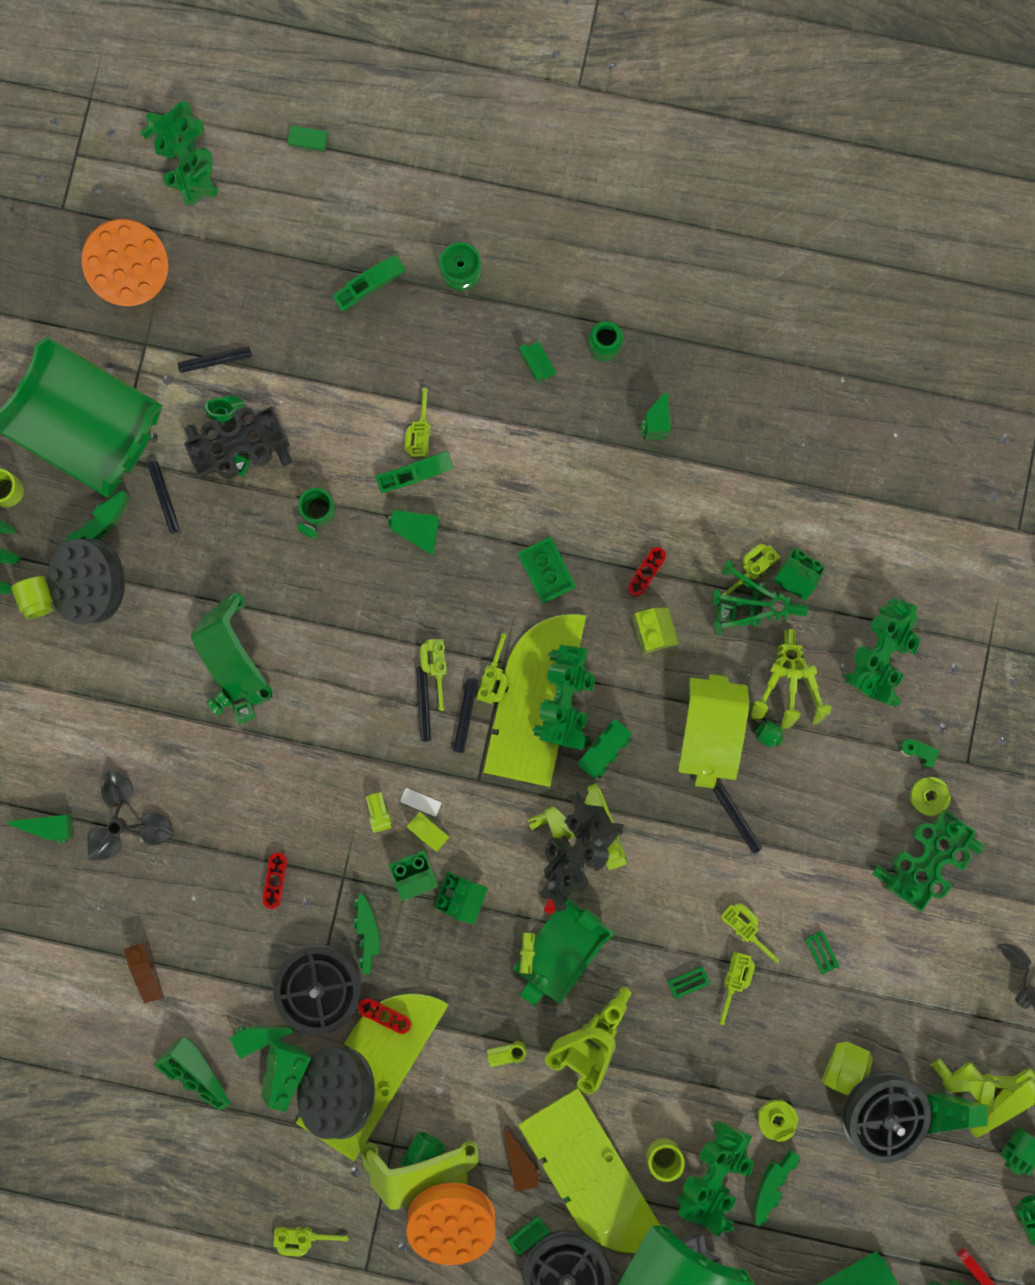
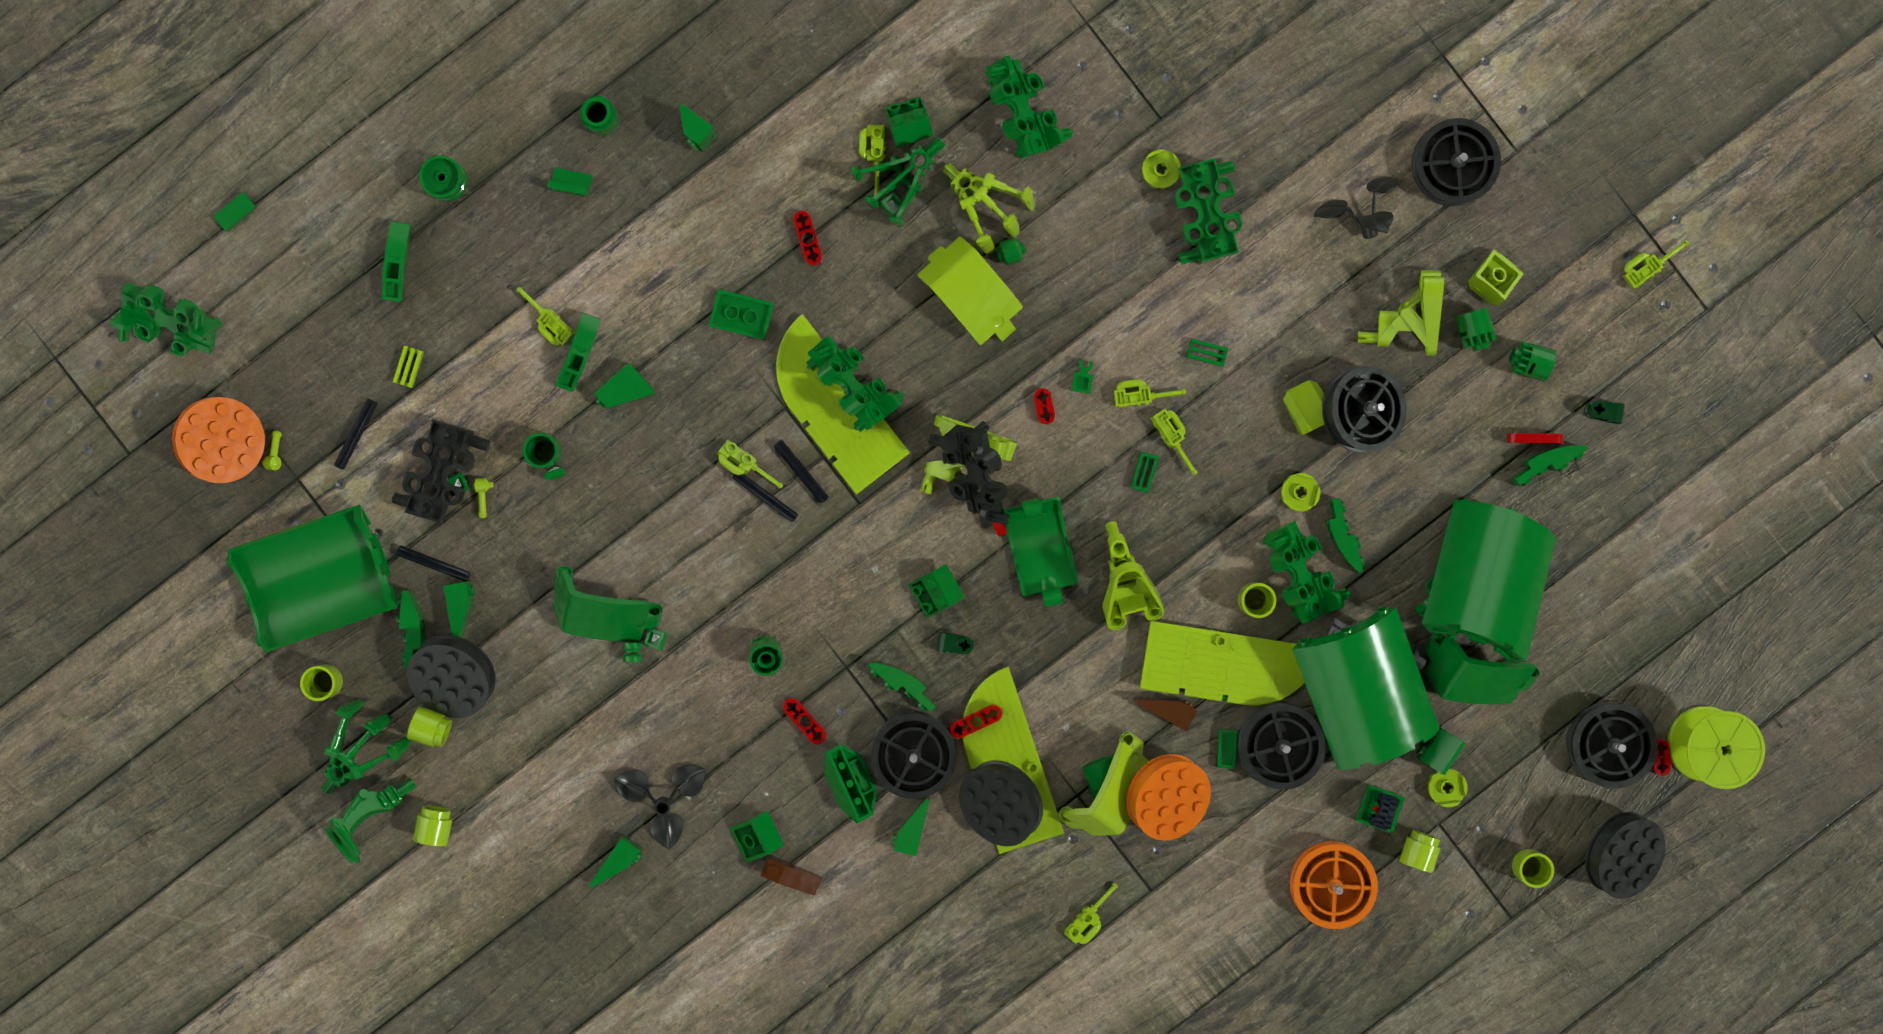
camera: 50 degrees left, 5 degrees up
green wedge [153,1036,231,1111] -> none
green cap [205,395,246,423] -> none
green wedge [261,1038,311,1112] -> none
lime piece [365,792,393,833] -> none
green slope [388,850,440,901] -> none
white sticker [400,788,441,816] -> none
lime slope [407,812,449,851] -> none
lime piece [476,633,508,705] -> none
lime piece [487,1041,527,1067] -> none
lime pin [519,932,535,974] -> none
green wedge [576,718,633,779] -> none
lime slope [632,608,679,655] -> none
black axle [713,785,762,854] -> none
green leg [899,739,940,768] -> none
green wedge [927,1093,988,1134] -> none
none -> lime piece [262,430,282,470]
none -> lime tile [393,346,424,388]
none -> green slope [443,581,475,638]
none -> lime piece [473,478,494,519]
none -> green slope [729,811,784,862]
none -> green gear [749,633,783,676]
none -> green wedge [824,744,877,823]
none -> dark green piece [936,632,974,654]
none -> red beam [1034,388,1055,425]
none -> green plate [1071,359,1094,394]

